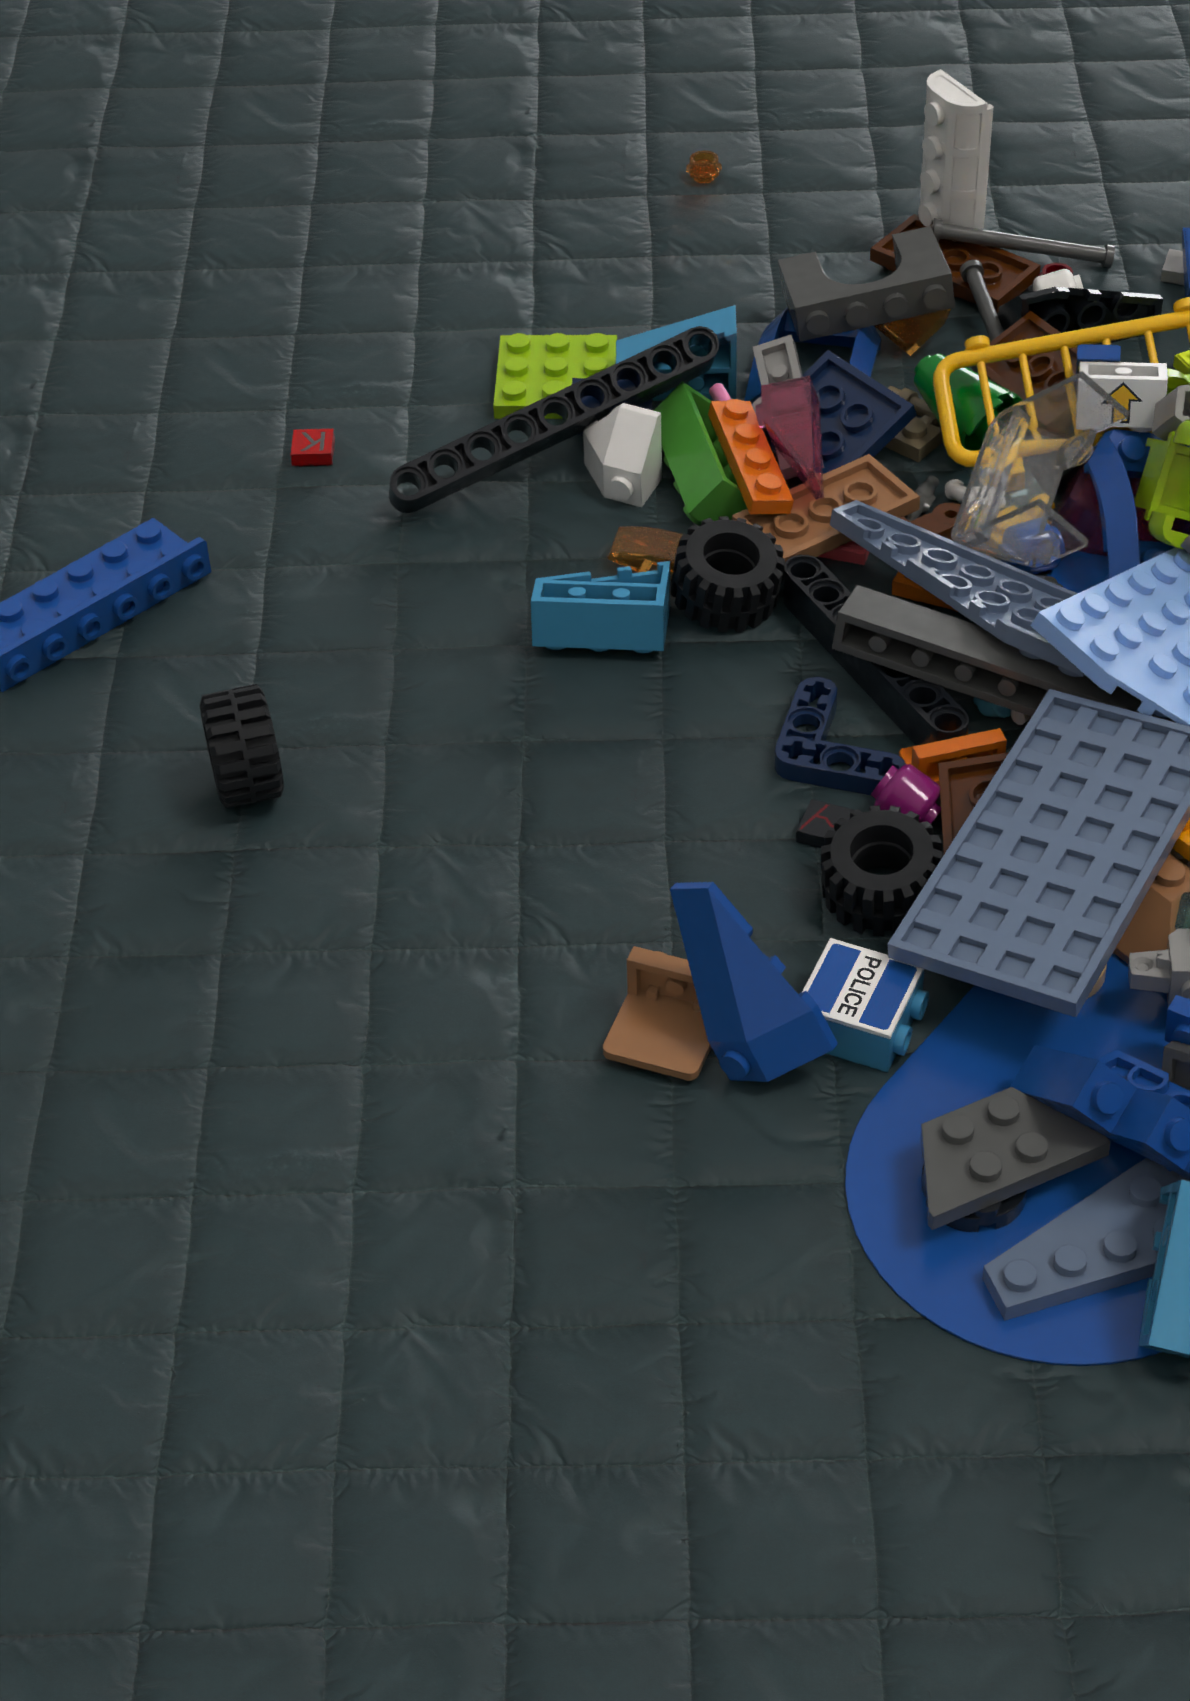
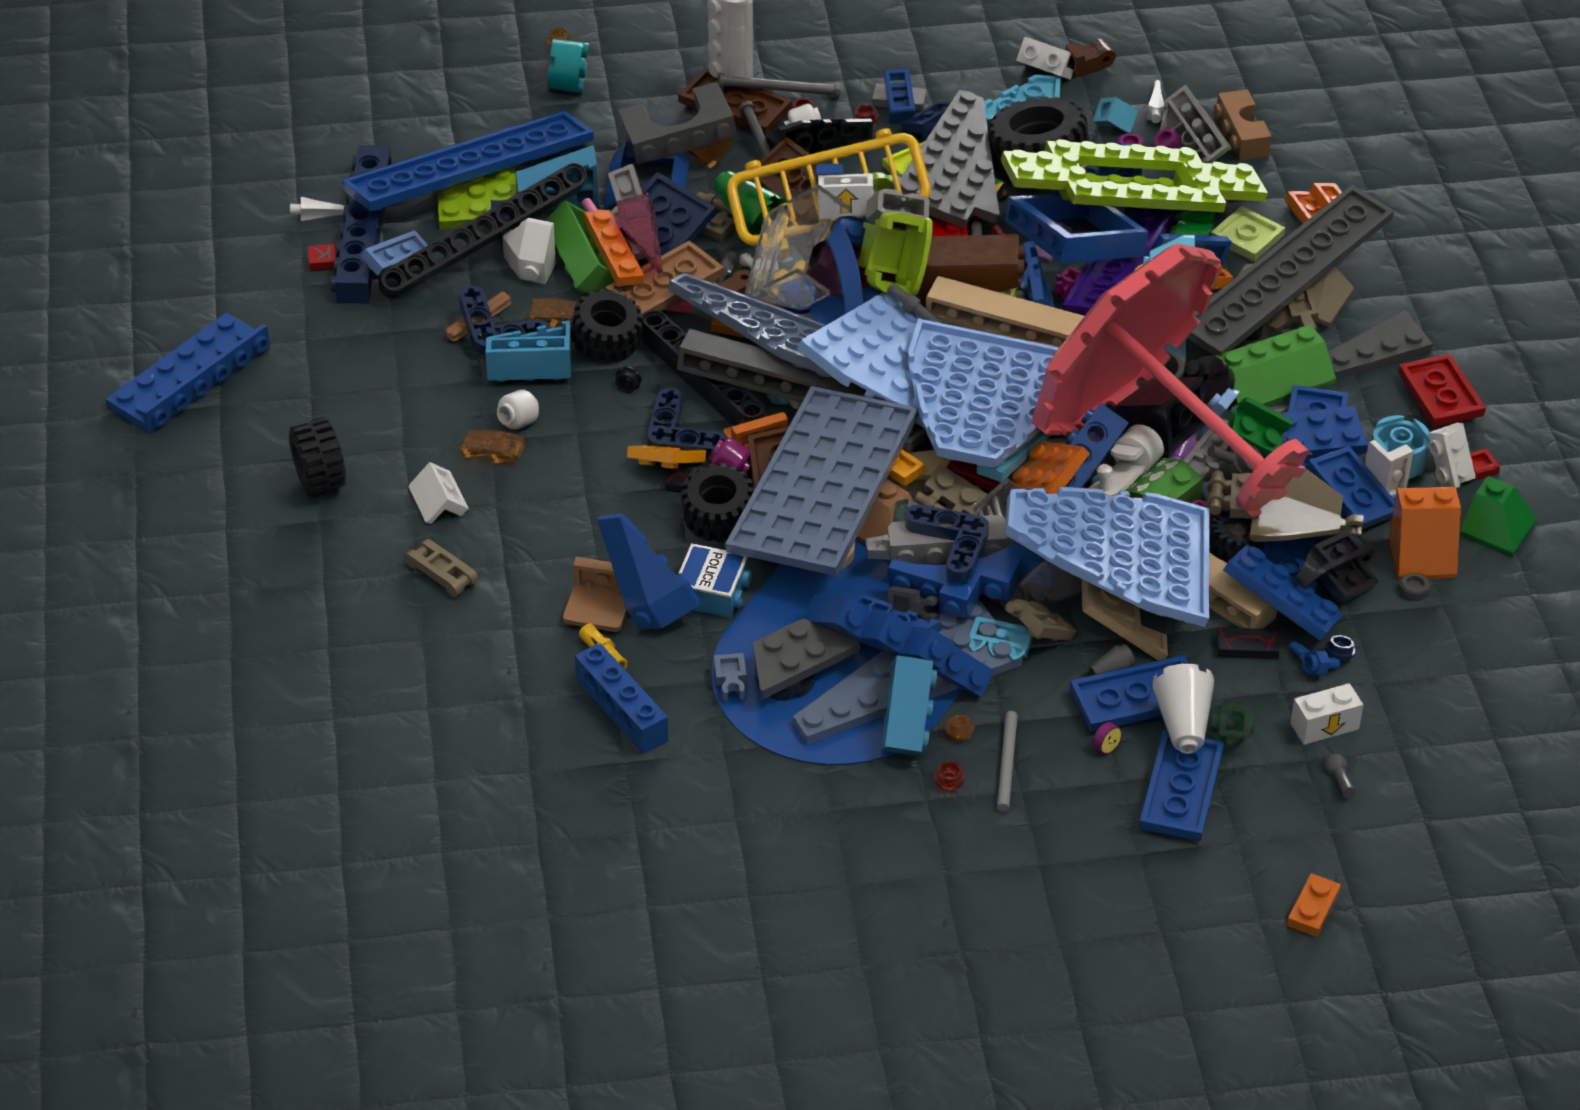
camera: 10 degrees left, 0 degrees up
none -> white piece [290,197,346,221]
none -> dark blue brick [331,145,392,304]
none -> blue plate [342,111,594,211]
none -> medium blue plate [361,230,428,275]
none -> dark tan plate [404,539,478,597]
none -> white panel [409,462,469,524]
none -> medium nougat axle [445,292,511,342]
none -> dark blue beam [459,285,551,355]
none -> clear orange slope [460,430,527,463]
none -> white head [497,390,539,430]
none -> teal brick [547,39,589,94]
none -> blue brick [575,643,668,754]
none -> yellow pin [579,623,628,669]
none -> black plate [615,366,642,393]
none -> light orange wing [627,445,706,468]
none -> sand blue plate [713,653,747,701]
none -> clear red plate [853,104,879,125]

